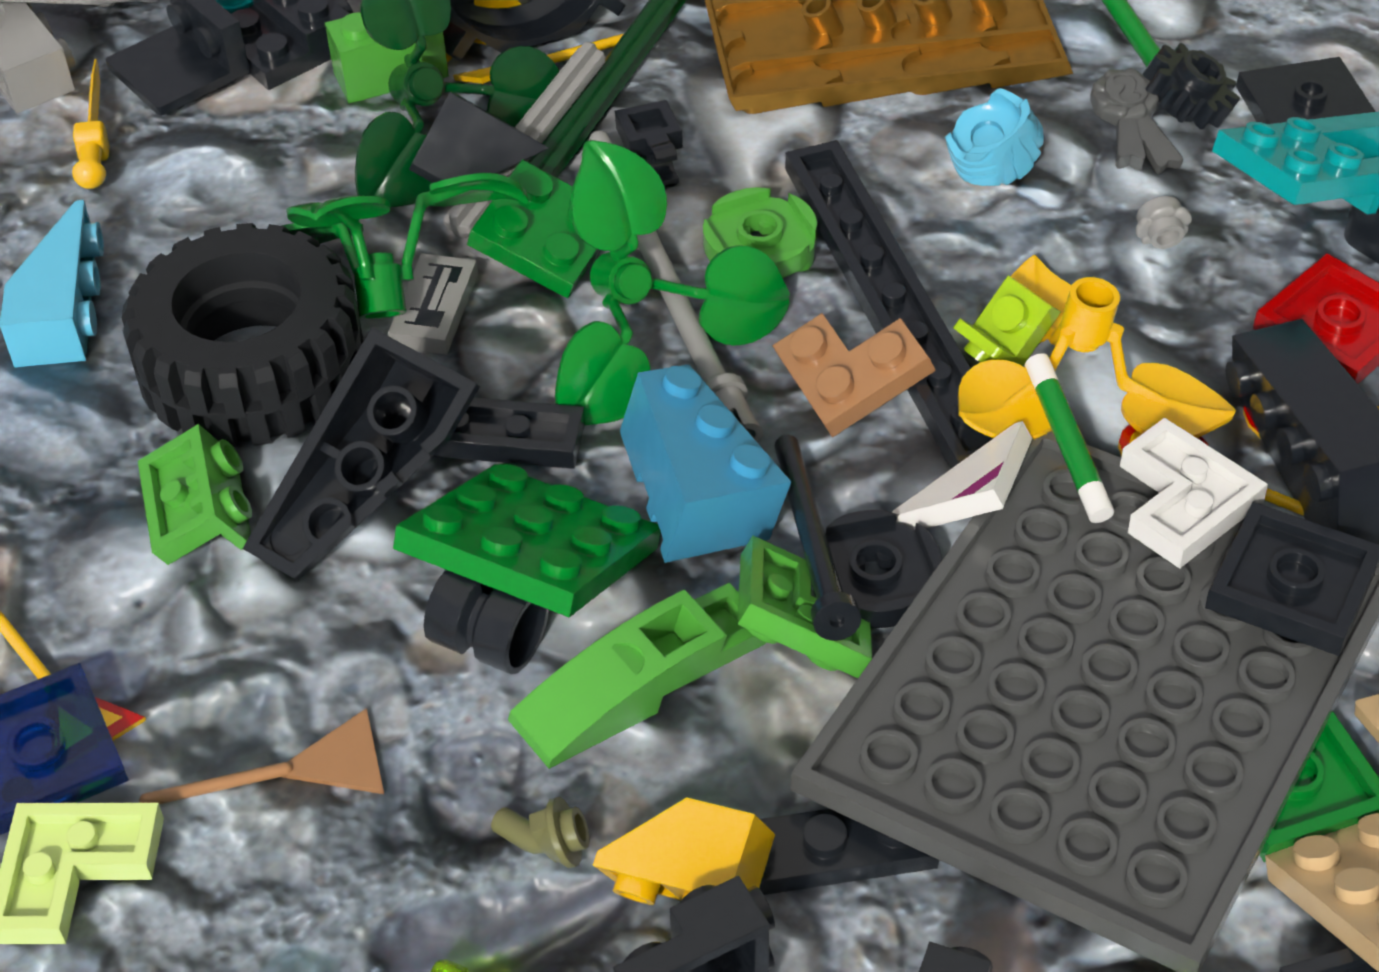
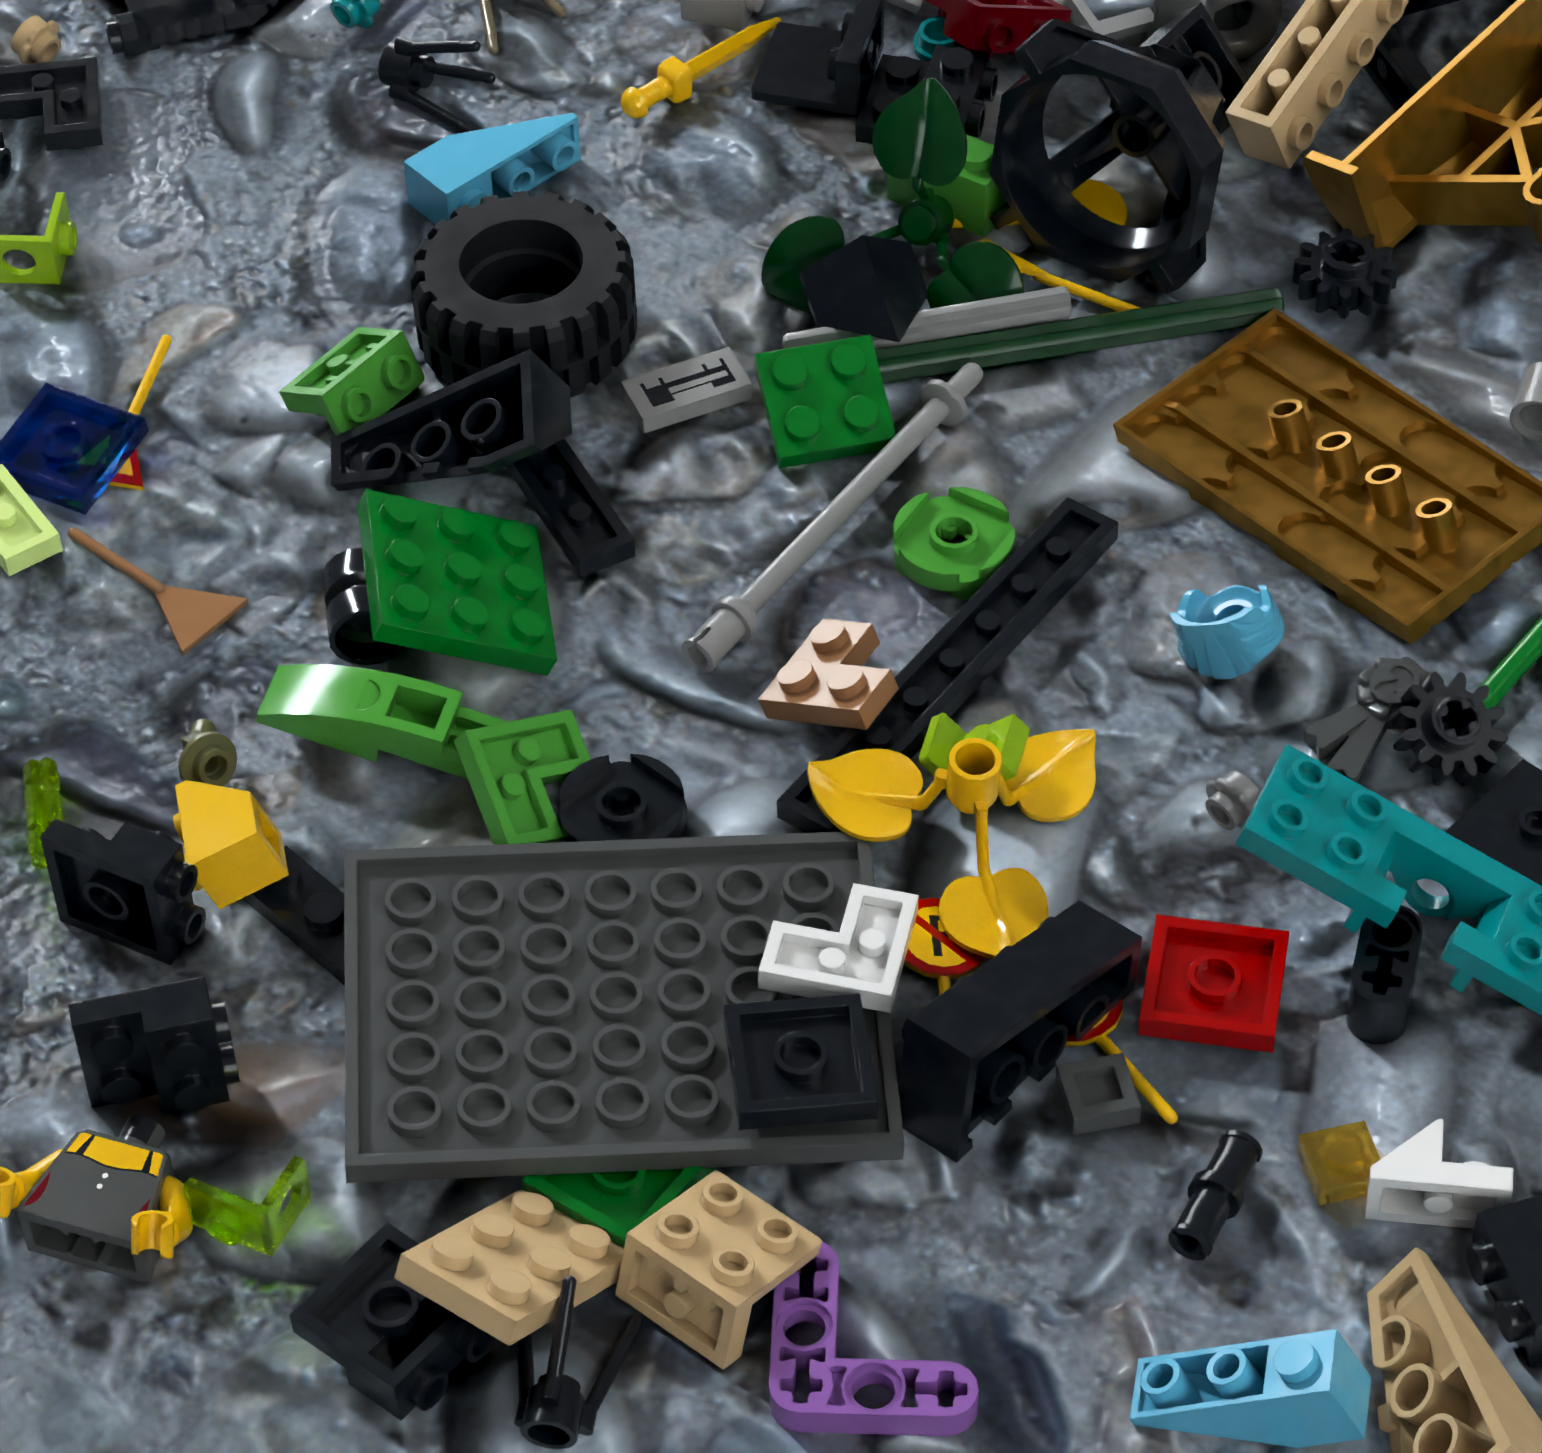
camera: 55 degrees right, 0 degrees up
green plant [281,173,529,319] -> none
green plant [555,140,790,426] -> none
black plate [615,100,683,186] -> none
dark azure wedge [620,364,791,563] -> none
black bar [774,434,861,641] -> none
white tile [892,421,1033,530] -> none
green bar [1025,354,1115,523] -> none

